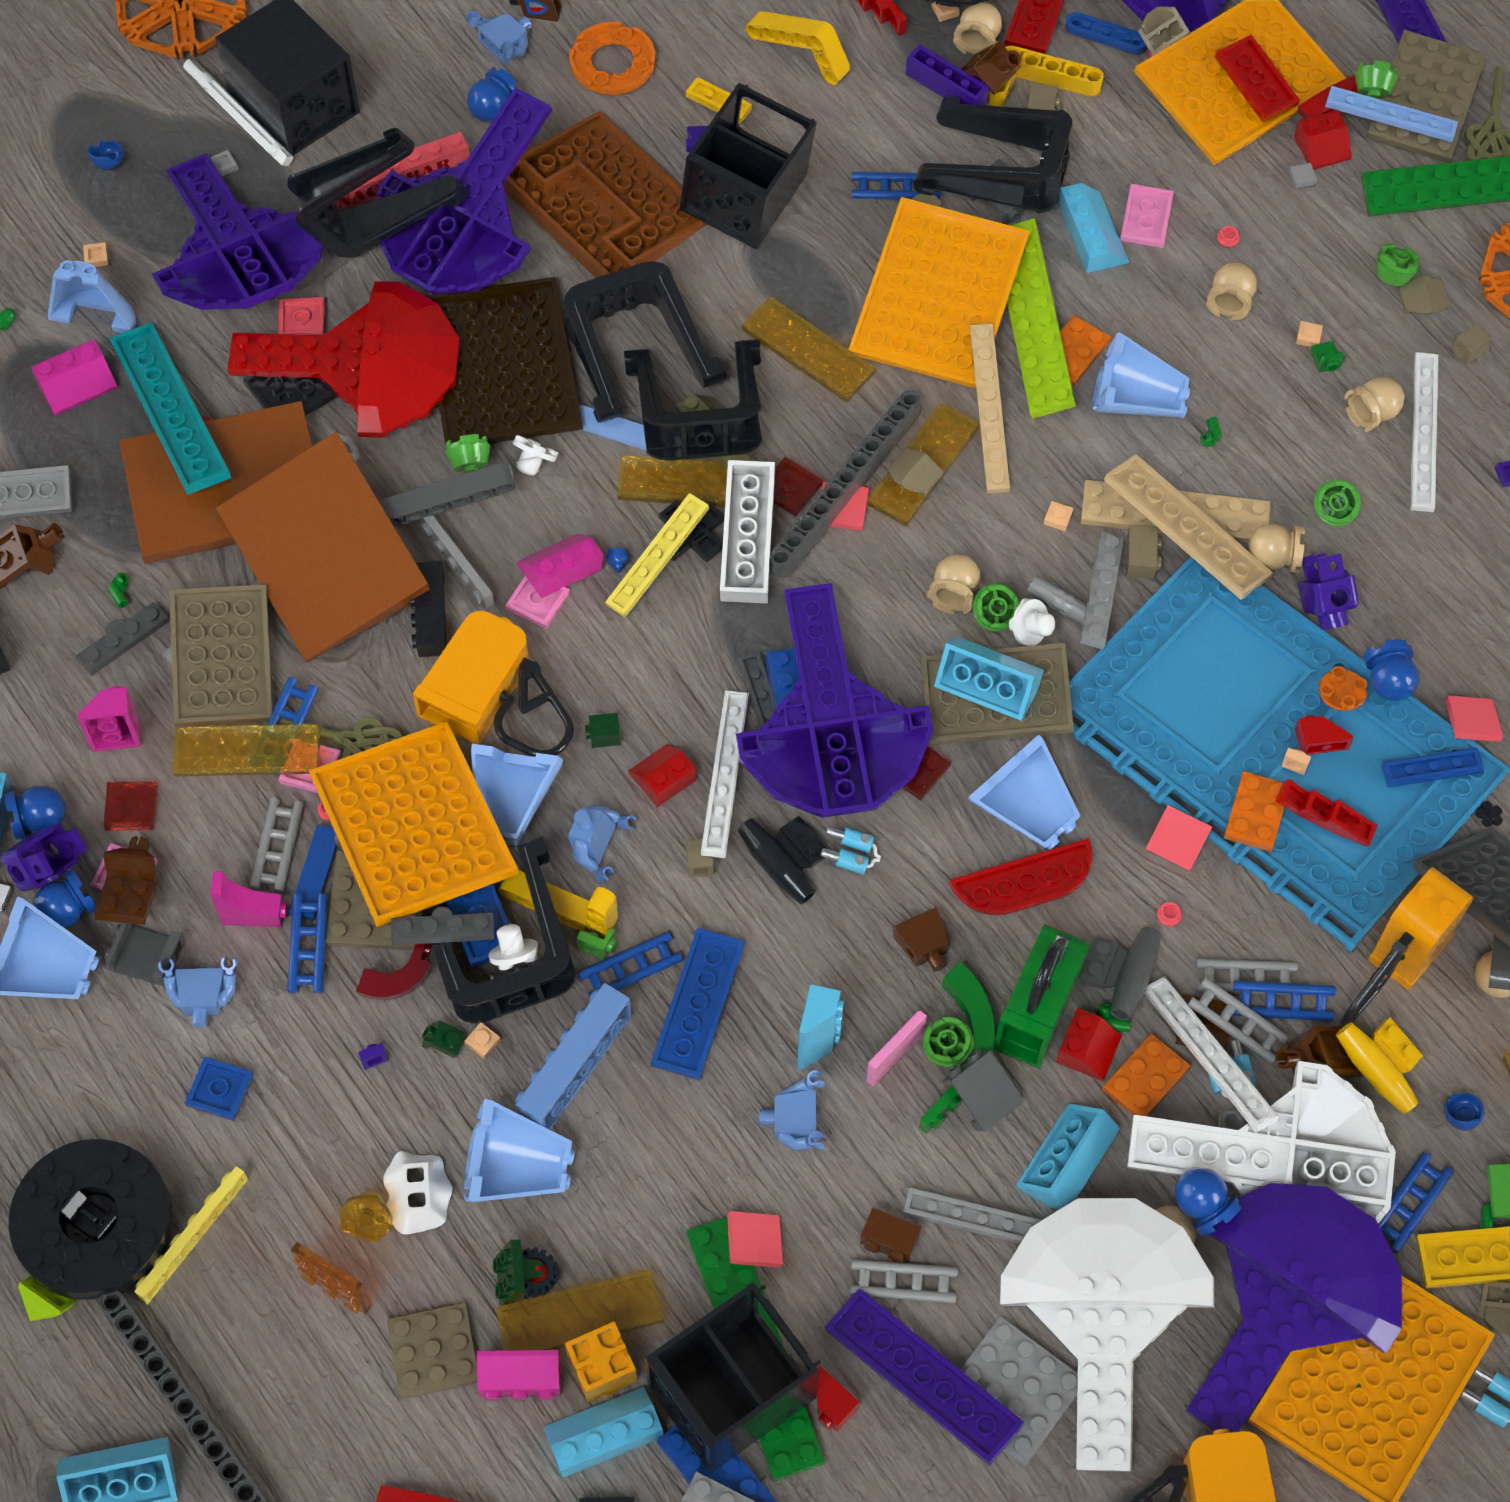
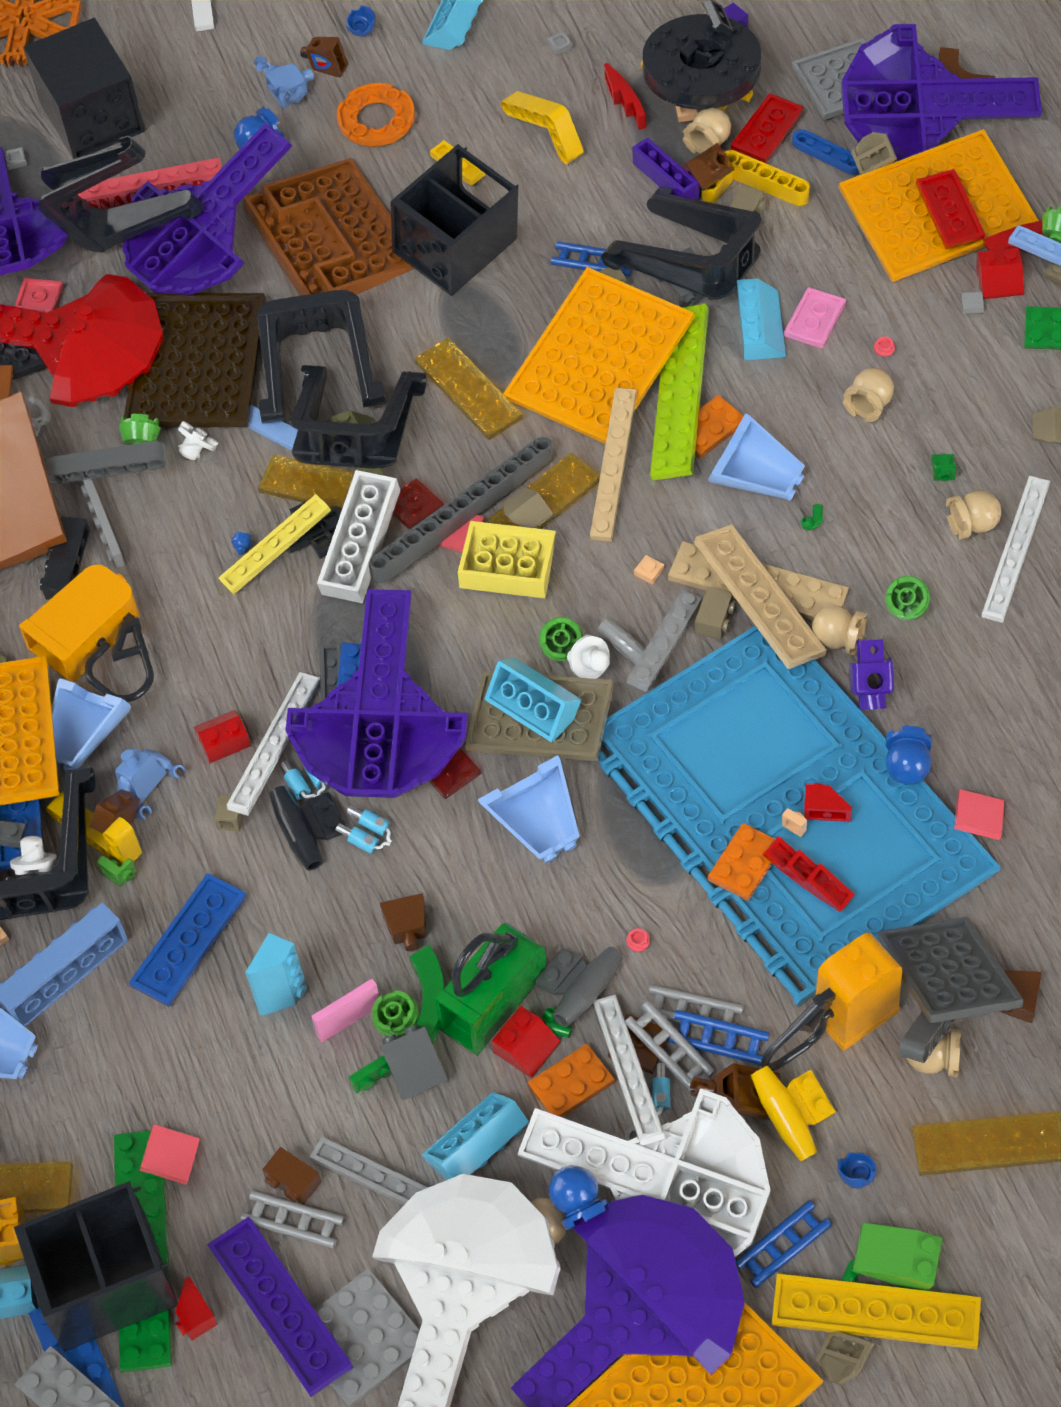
camera: 20 degrees right, 5 degrees down
white piece [183,59,294,166] -> none
bright pink tile [505,576,570,629] -> none
dark pink slope [517,534,604,598] -> none
blue bar [577,931,683,998] -> none
dark green brick [585,713,621,748] -> none
medium blue torso [759,1070,826,1151] -> none
tan tile [927,553,980,615] -> none
red plate [949,838,1092,915] -> none
coral tile [1146,805,1212,871] -> none
light nougat plate [1296,321,1323,347] -> none
orange dish [1318,666,1368,711] -> none
bright green cone [1376,243,1420,286] -> none
blue tile [1381,748,1484,788] -> none
black plant [1476,801,1503,827] -> none
none -> reddish brown brick [90,789,140,834]
none -> medium azure piece [281,761,328,800]
none -> light yellow slope [458,521,556,598]

